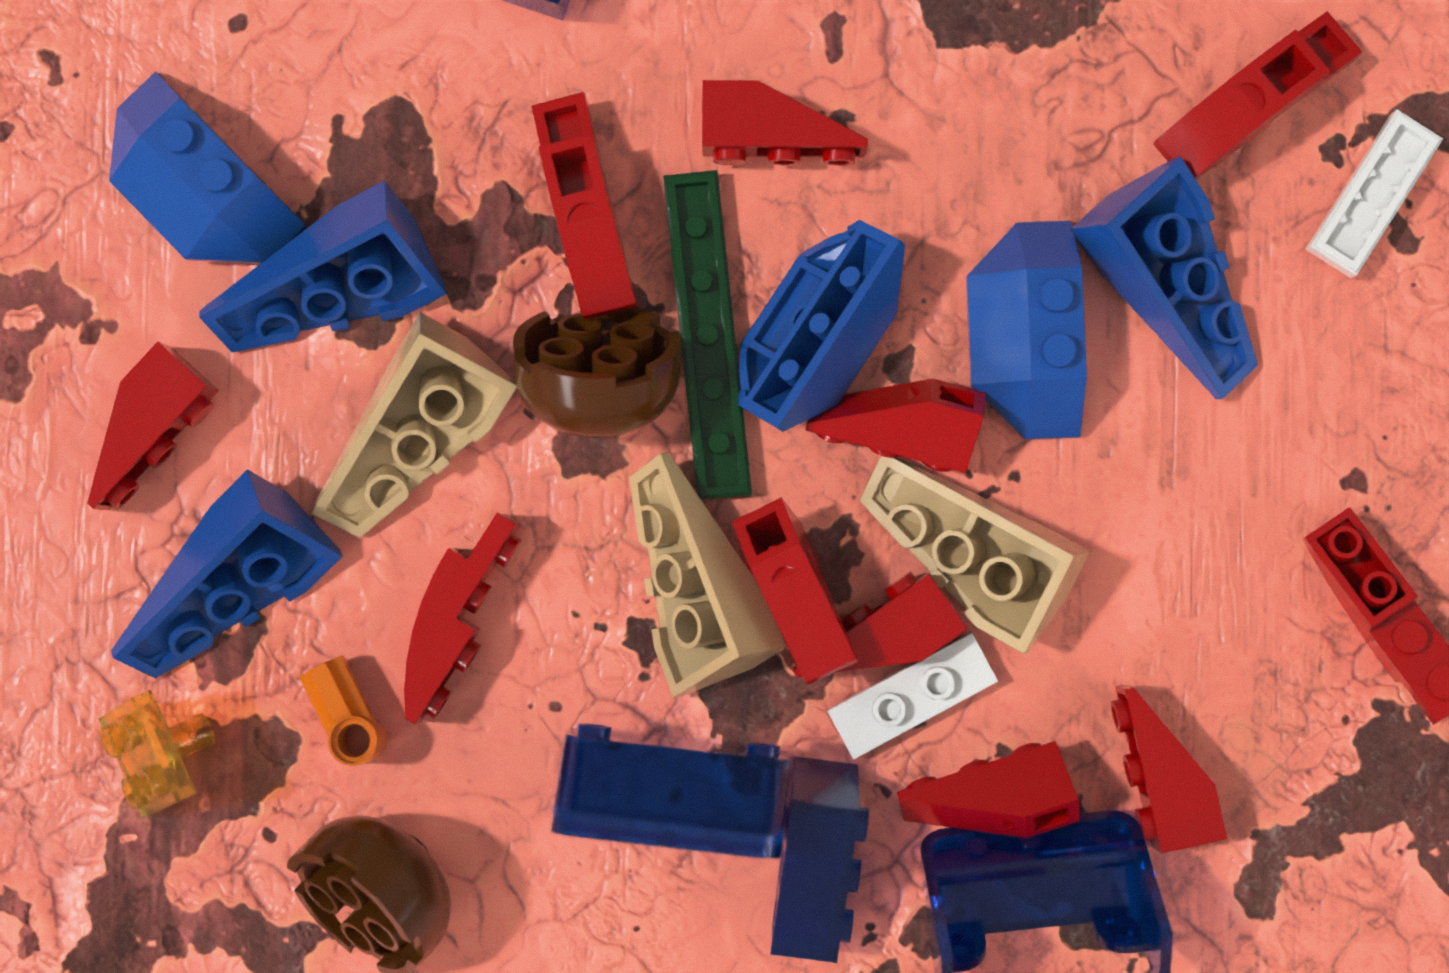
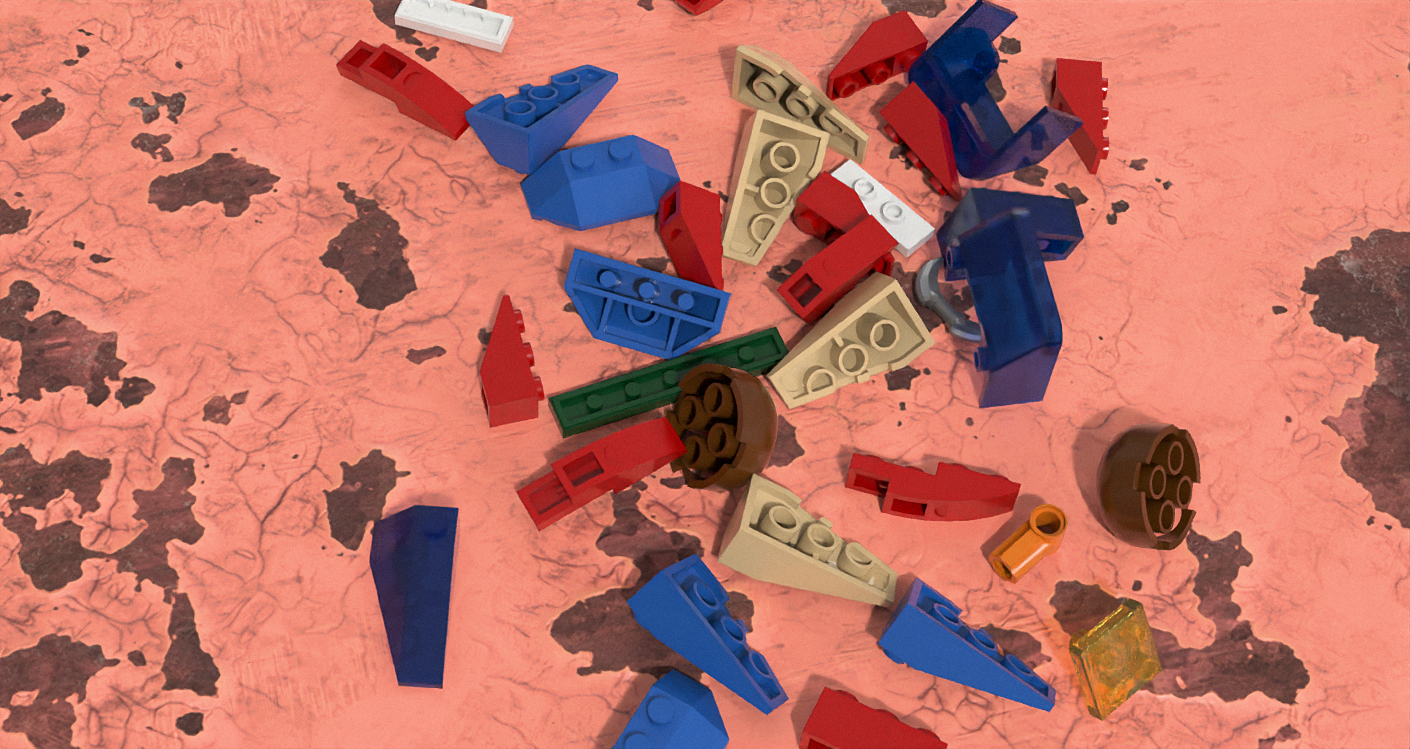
camera: 110 degrees left, 30 degrees down
none -> tan wedge [731,45,870,165]
none -> flat silver piece [915,257,1013,343]

